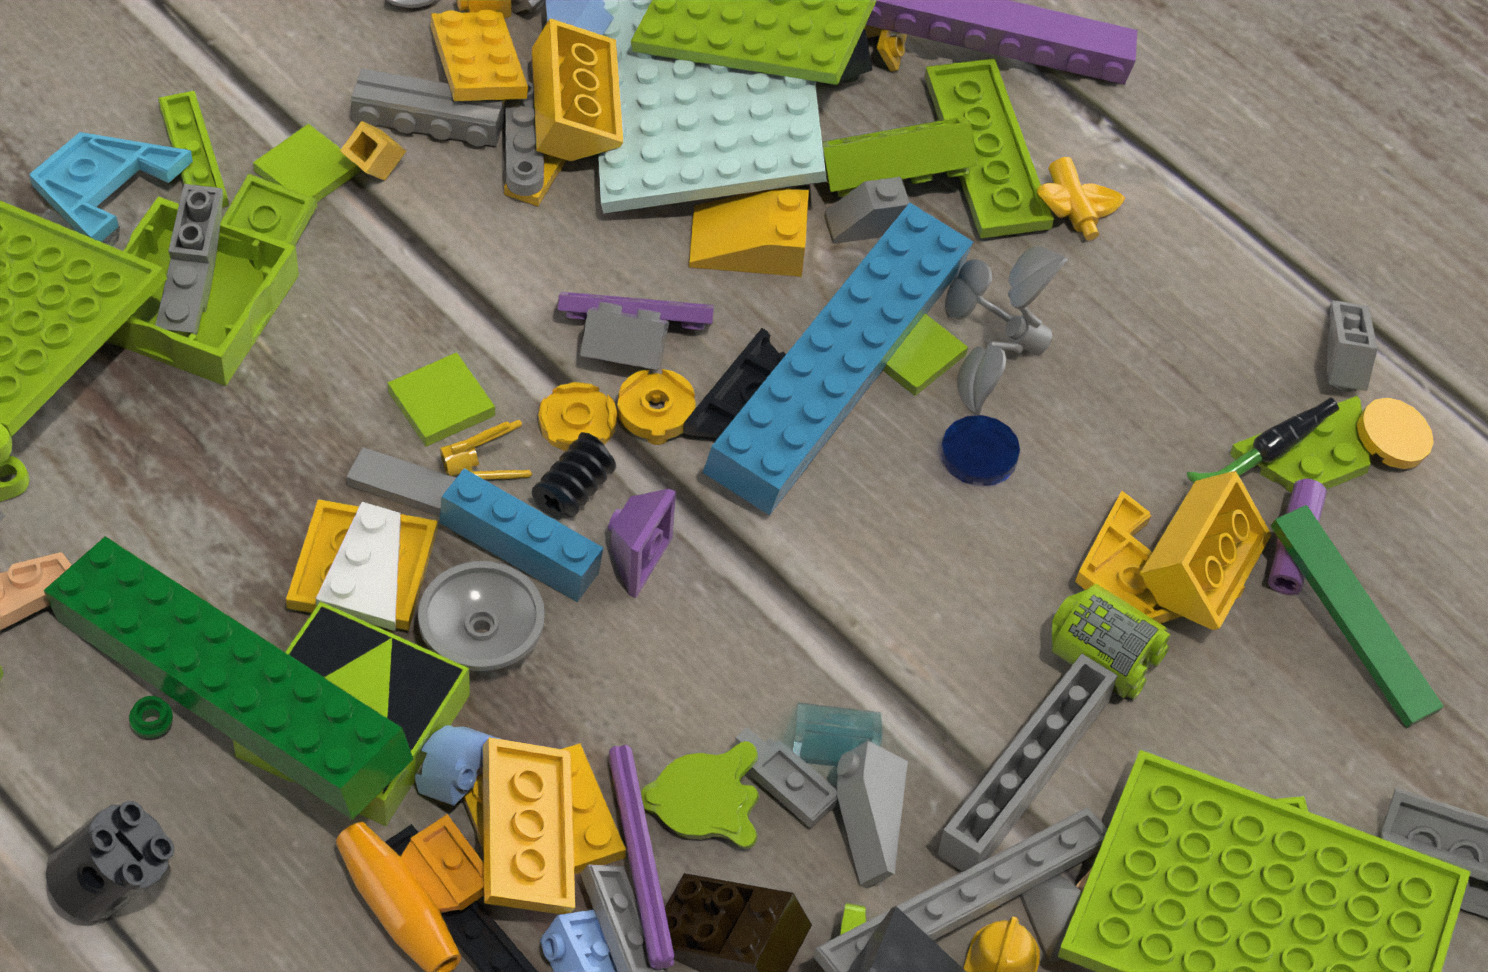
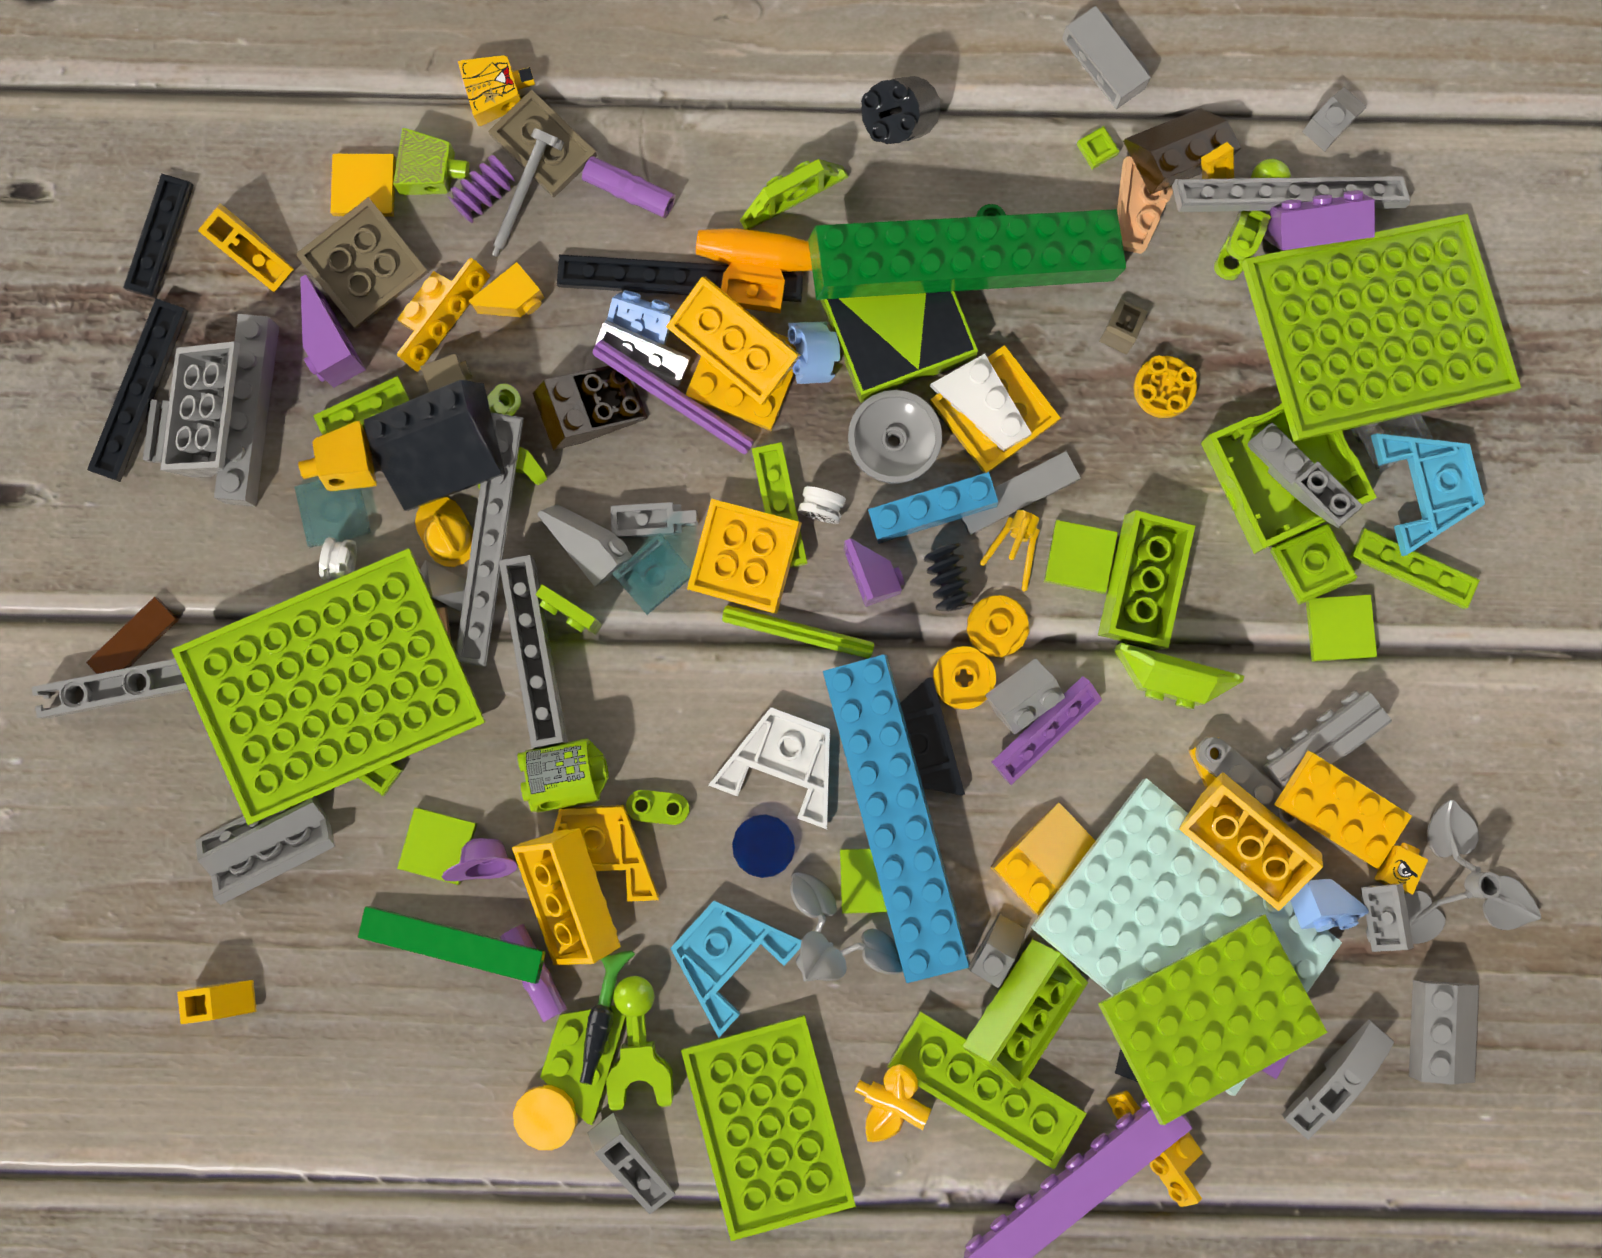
camera: 140 degrees right, 30 degrees up
yellow brick [340,121,406,181] -> none
lime tile [641,741,759,849] -> none
none -> lime tile [397,807,478,885]
none -> medium lavender piece [442,838,518,881]
none -> lime plate [535,584,602,635]
none -> lime piece [606,976,674,1111]
none -> lime plate [626,790,690,825]
none -> medium azure wing [670,900,802,1038]
none -> lime plate [681,1015,856,1241]
none -> yellow plate [687,499,802,614]
none -> white wing [708,707,830,829]
none -> lime axle [722,605,874,659]
none -> lime wing [740,159,848,230]
none -> lime plate [751,442,807,568]
none -> white wheel [798,486,846,524]
none -> lime brick [1098,510,1195,650]
none -> dark tan slope [1099,299,1148,355]
none -> lime wedge [1115,643,1244,709]
none -> yellow tile [1133,355,1197,418]

